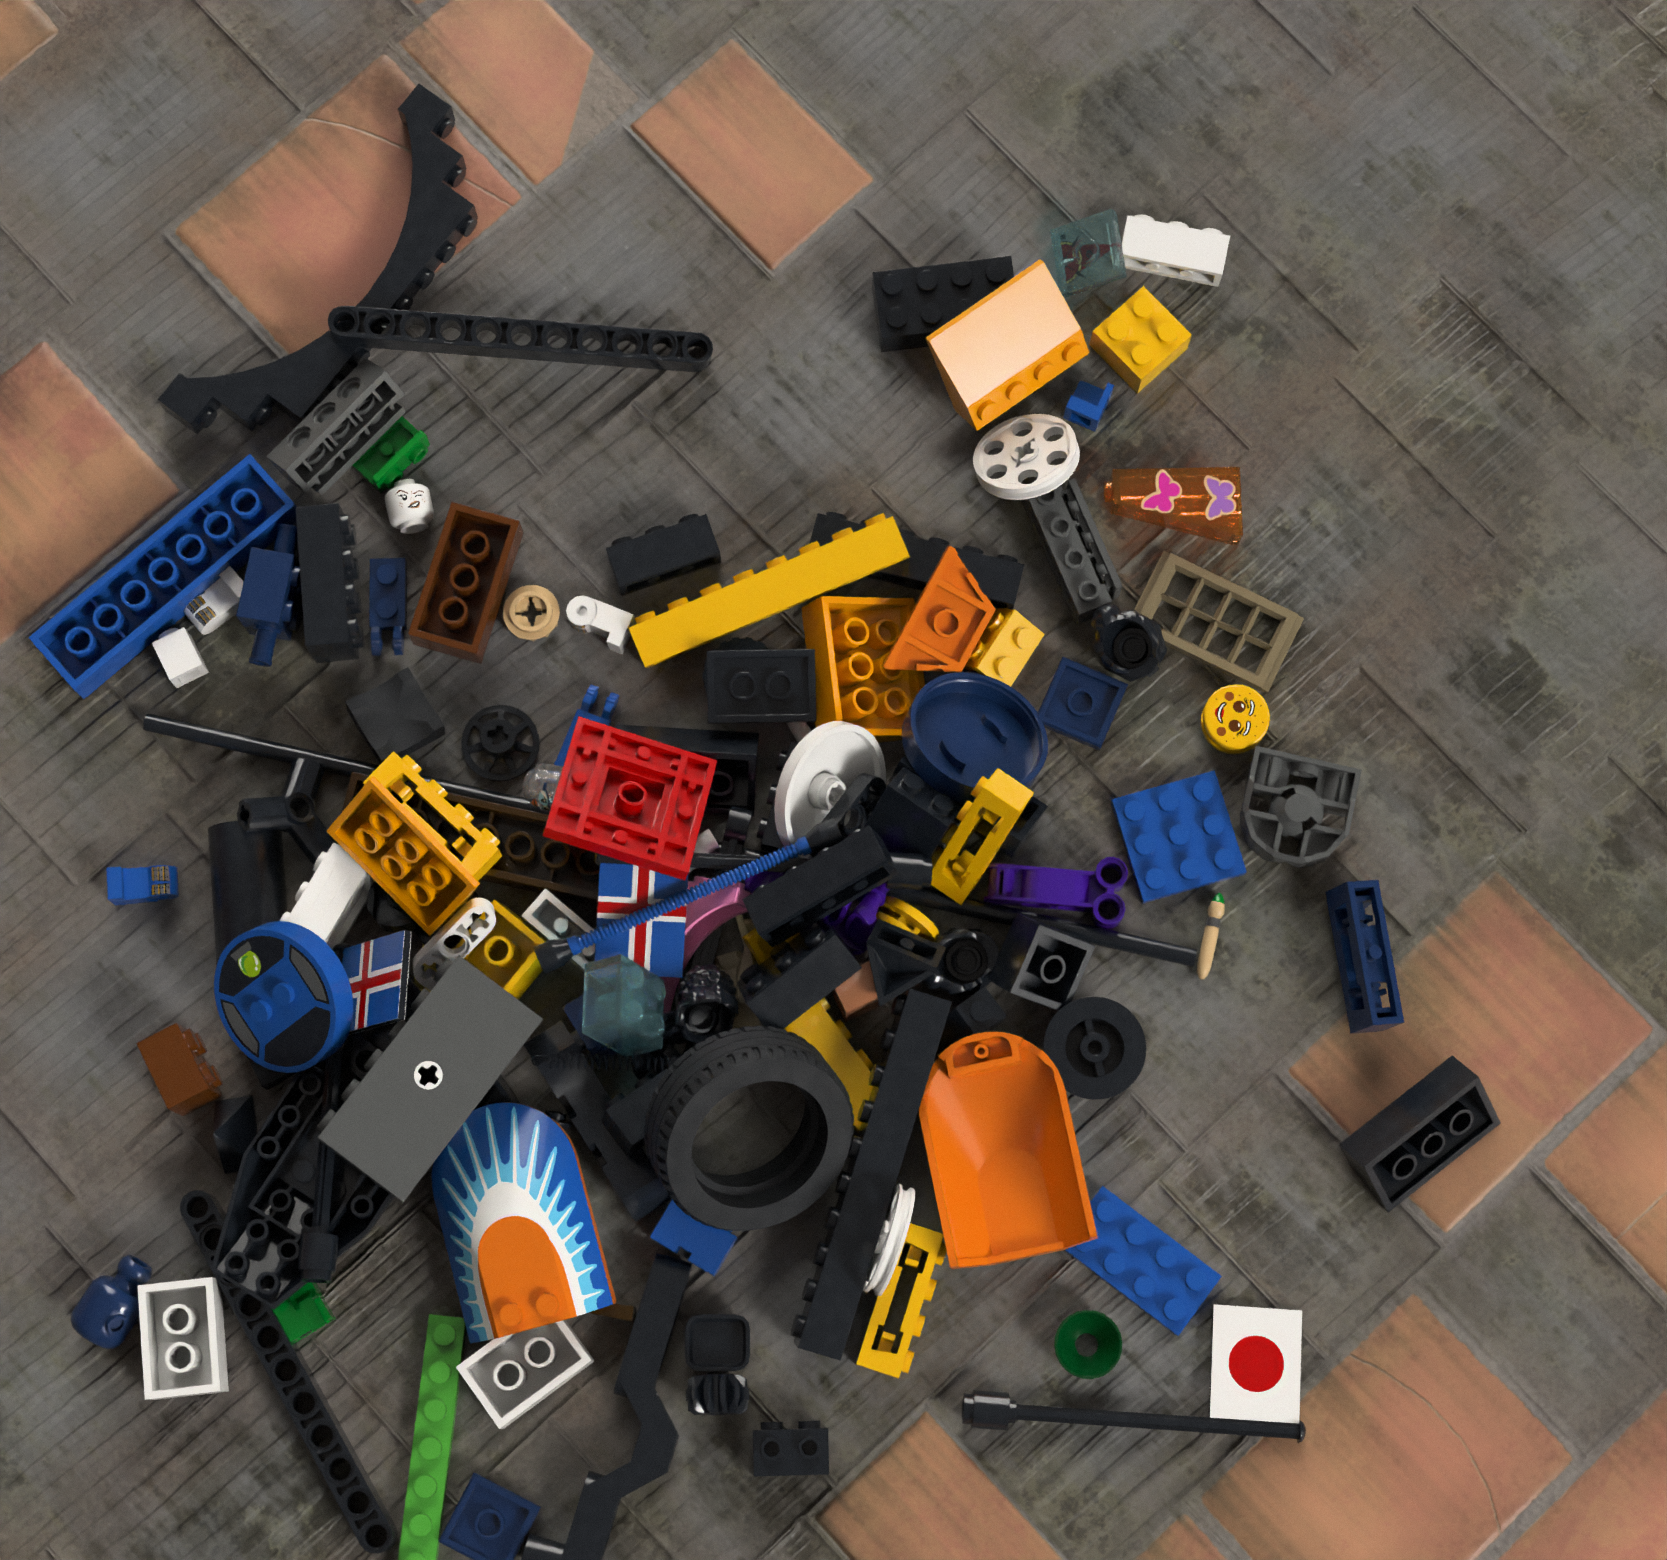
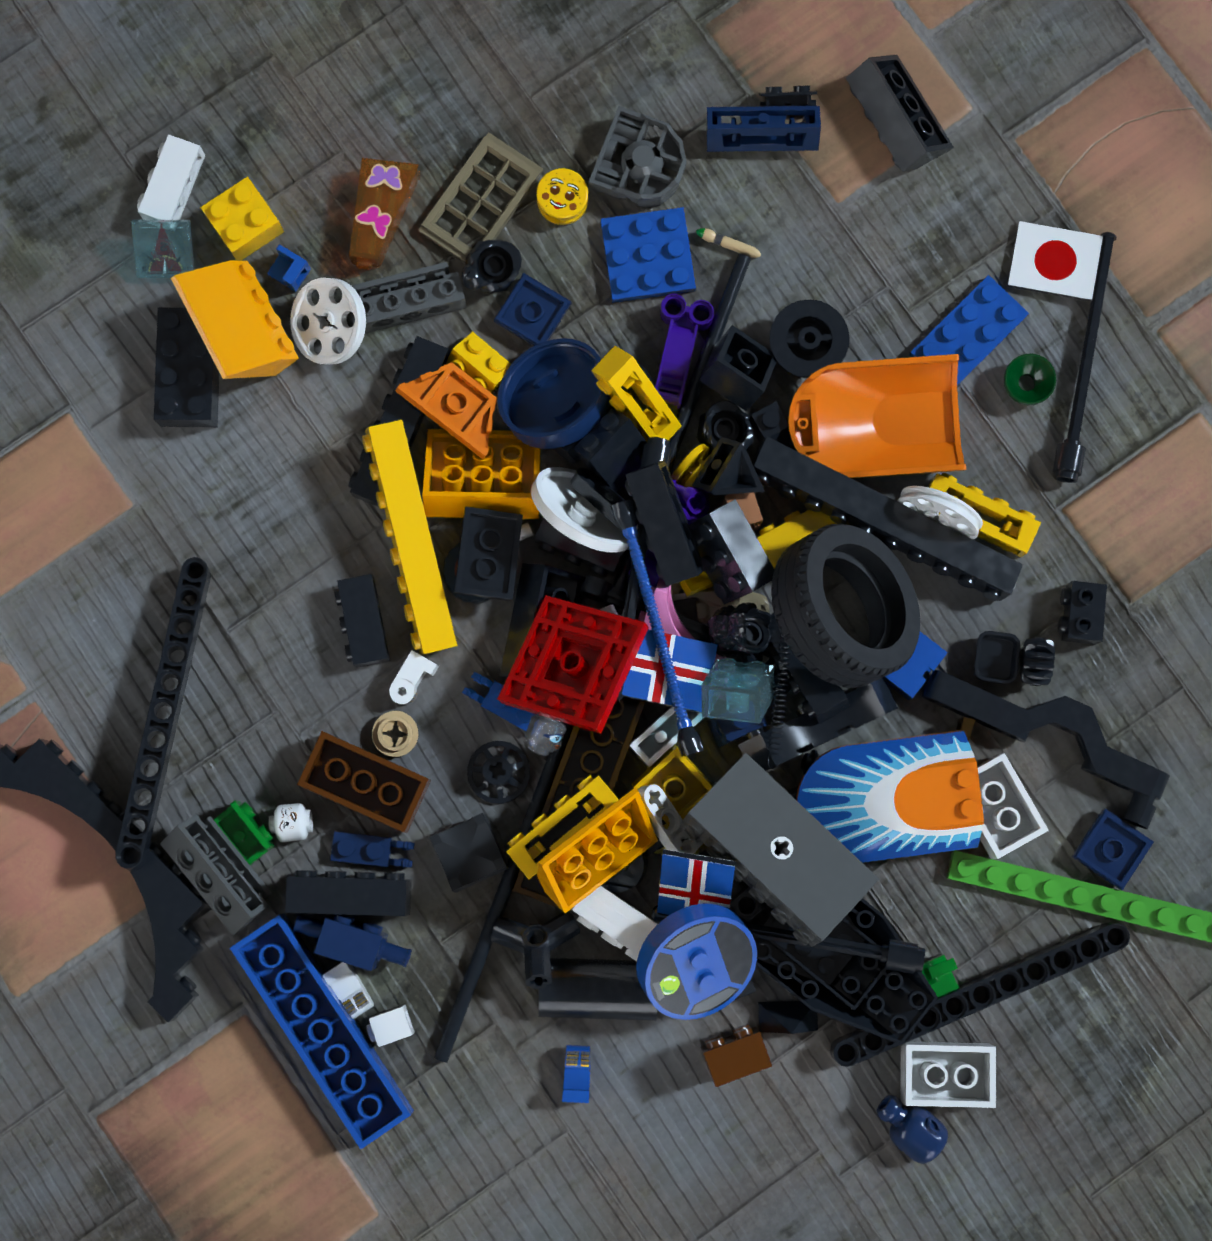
camera: 85 degrees left, 5 degrees up
none -> black hinge [759,85,817,107]

